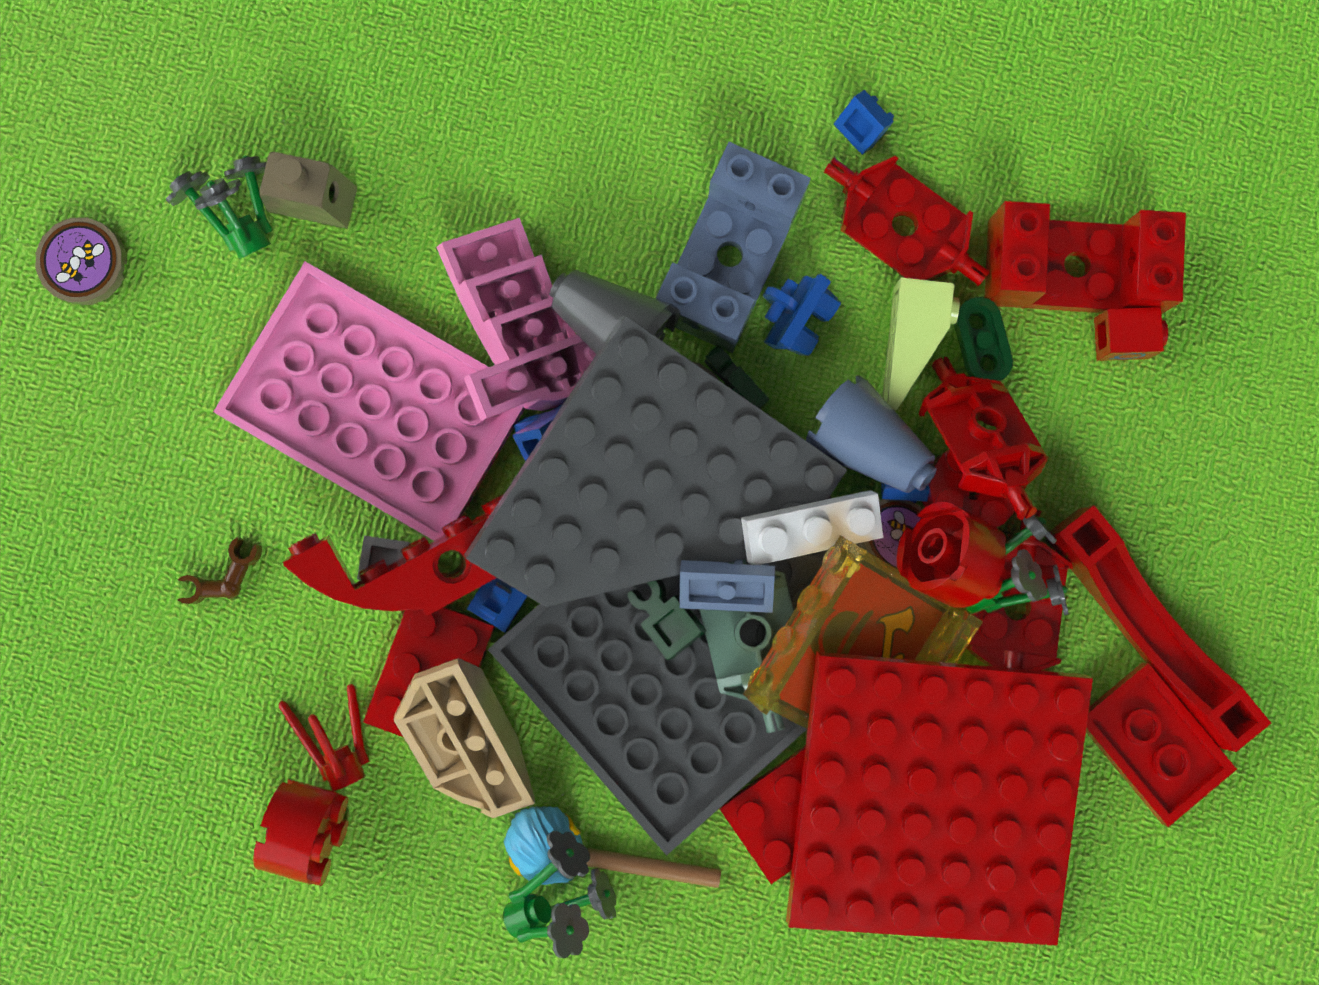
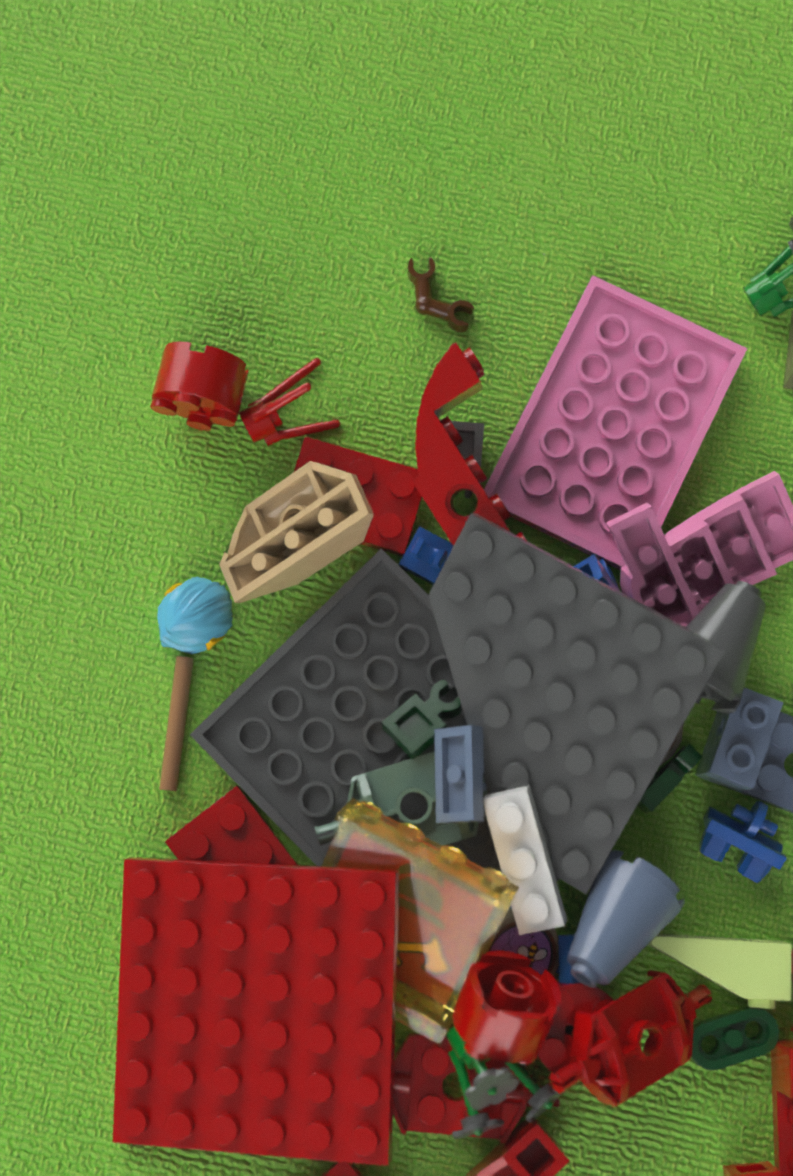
camera: 85 degrees right, 5 degrees down
tile [35,217,127,305] -> none
plant [503,831,616,958] -> none

